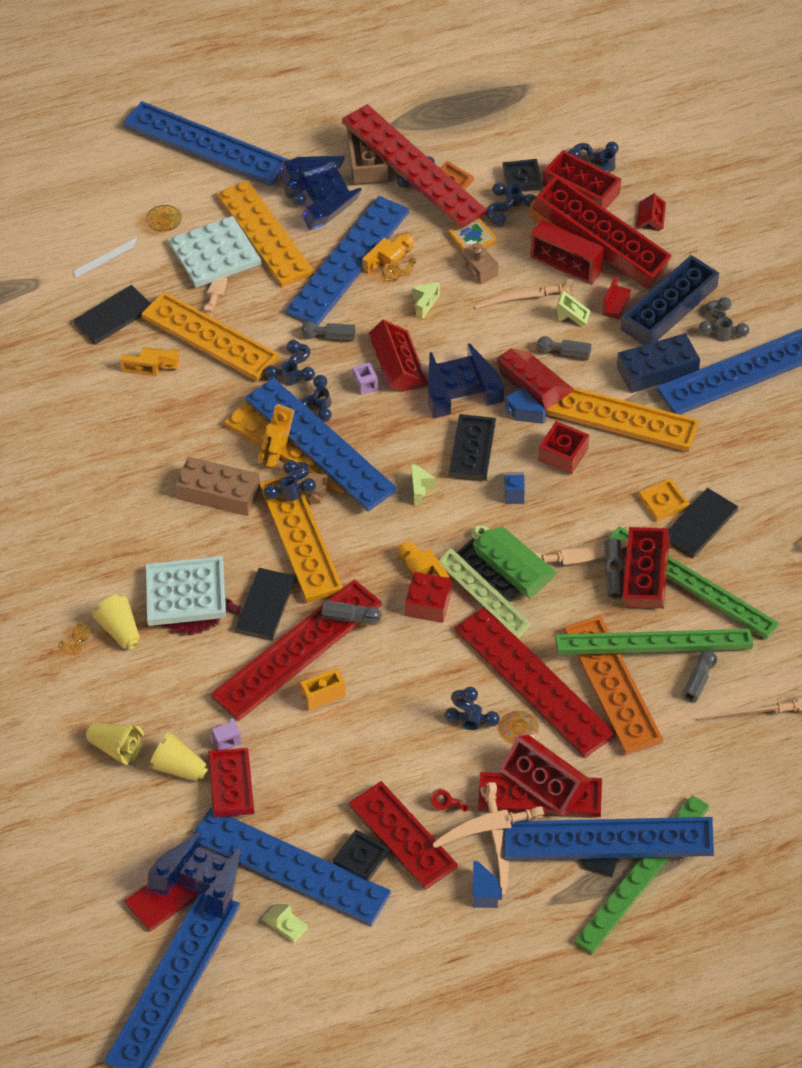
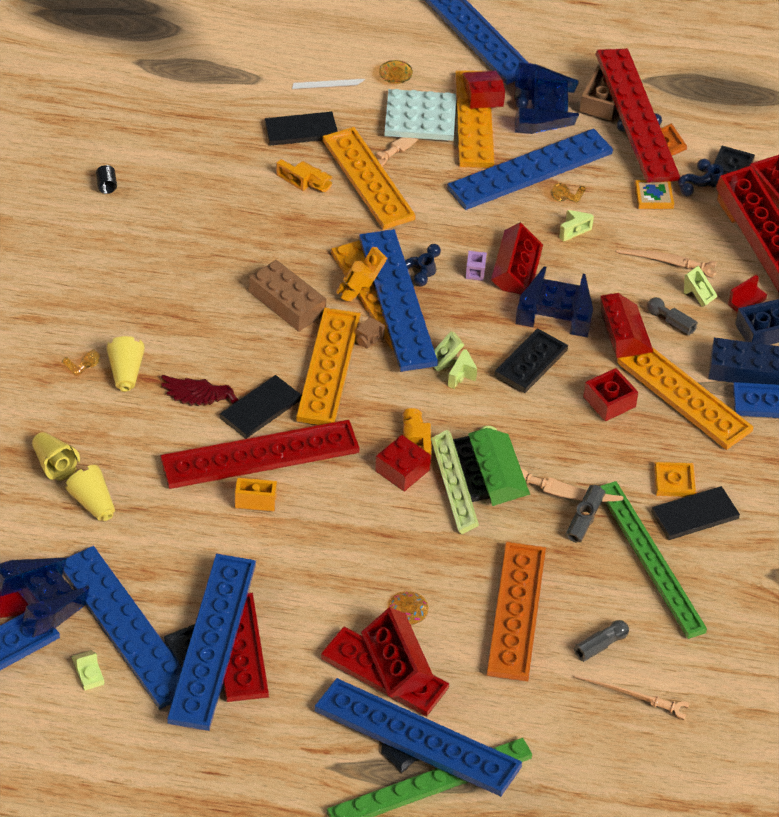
camera: 25 degrees right, 5 degrees down
light aqua plate [146,556,226,626] -> none
red tile [208,748,254,817] -> none
lavender brick [209,718,242,750] -> none
dark blue piece [264,340,315,386] -> none
dark blue piece [264,460,316,501] -> none
dark grey piece [301,321,355,341] -> none
dark grey piece [322,600,381,626] -> none
light orange plate [362,233,414,274] -> none
red plate [430,788,469,812] -> none
light nougat sword [433,806,544,848] -> none
dark blue piece [444,687,500,730] -> none
red plate [455,607,615,758] -> none
medium nougat brick [460,242,499,284] -> none
blue slope [473,861,502,908] -> none
light nougat sword [480,783,509,895] -> none
blue slope [504,387,546,424] -> none
blue slope [505,472,525,504] -> none
red brick [530,220,604,285] -> none
bright green plate [555,629,753,655] -> none
red brick [623,527,670,609] -> none
none -> blue plate [167,554,256,731]
none -> yellowish green slope [434,331,464,371]
none -> red slope [462,71,505,109]

